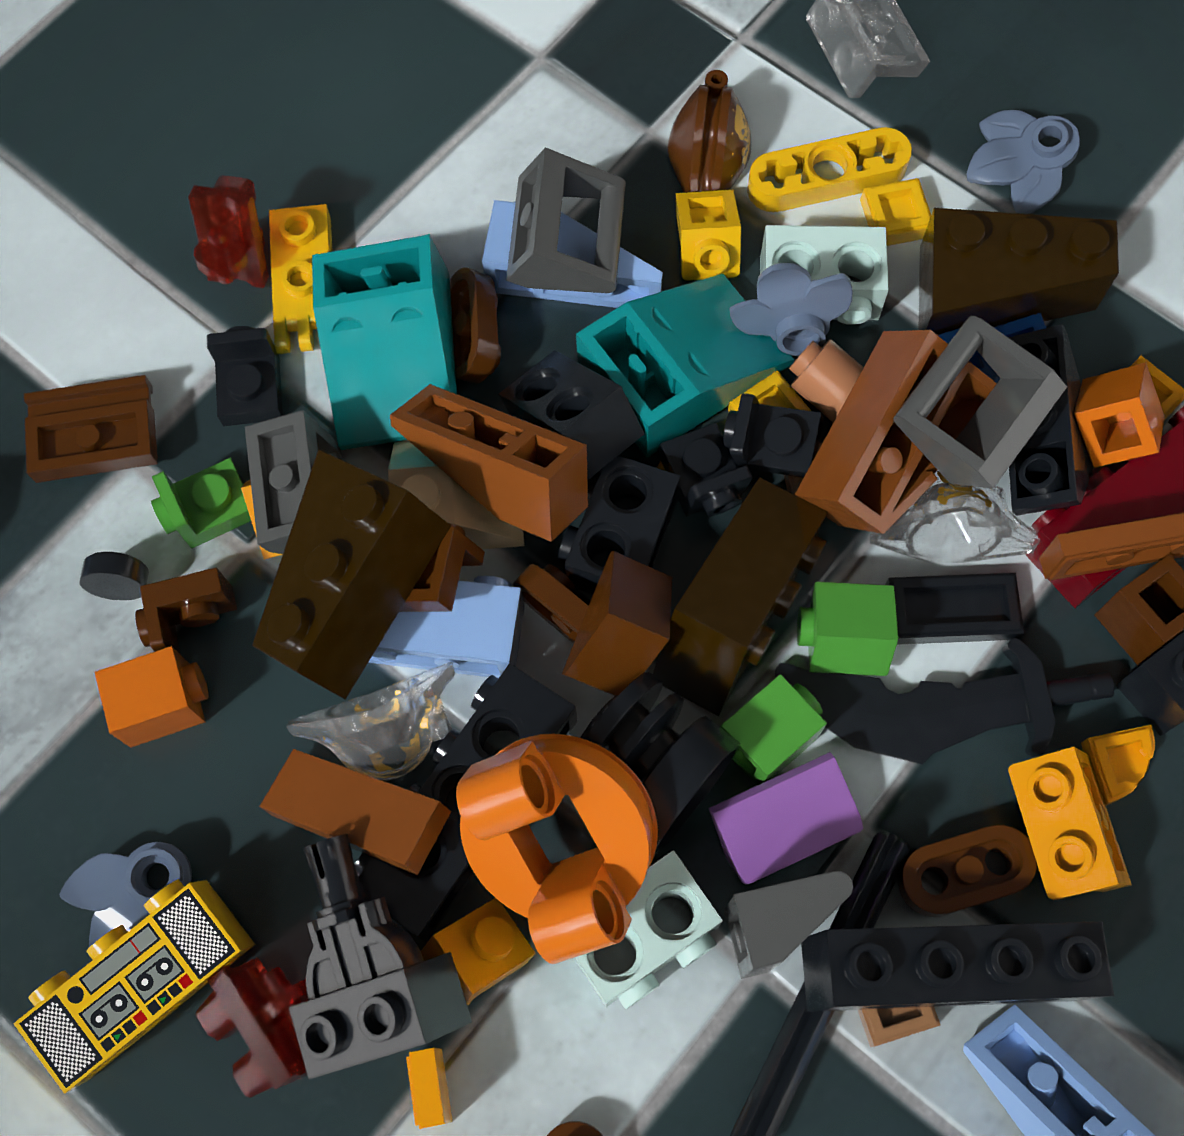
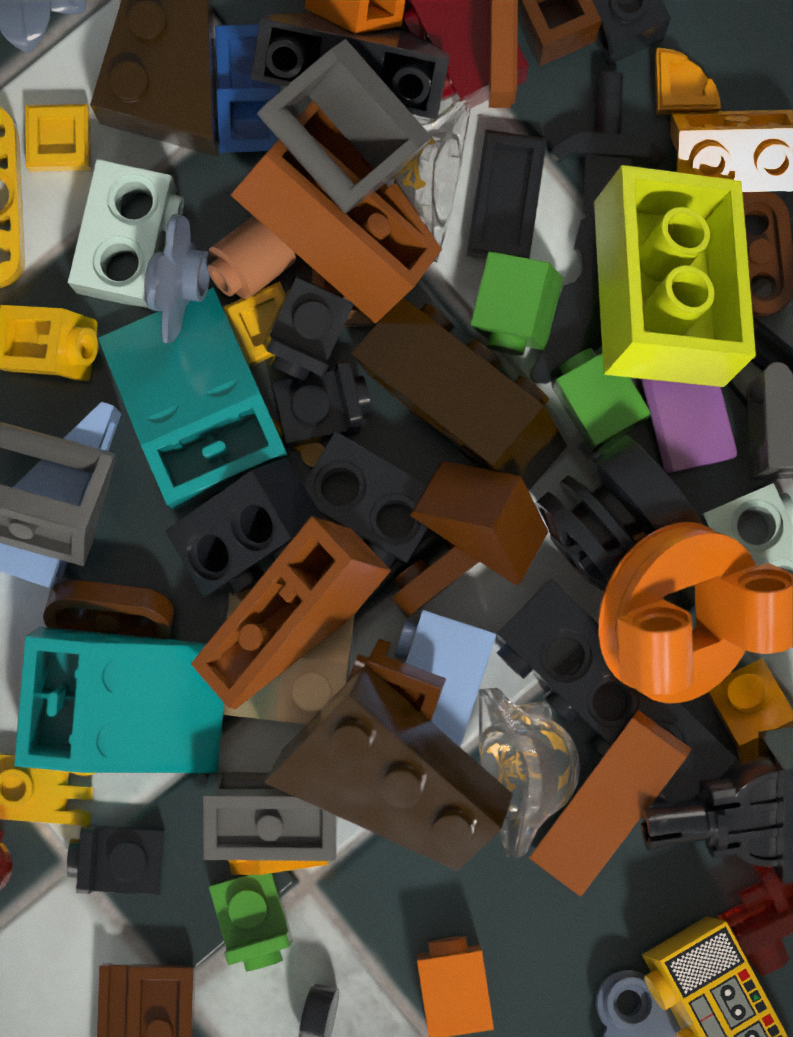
camera: 80 degrees left, 15 degrees up
reddish brown bracket [135,567,237,654] -> none
none -> neon yellow brick [594,165,756,387]

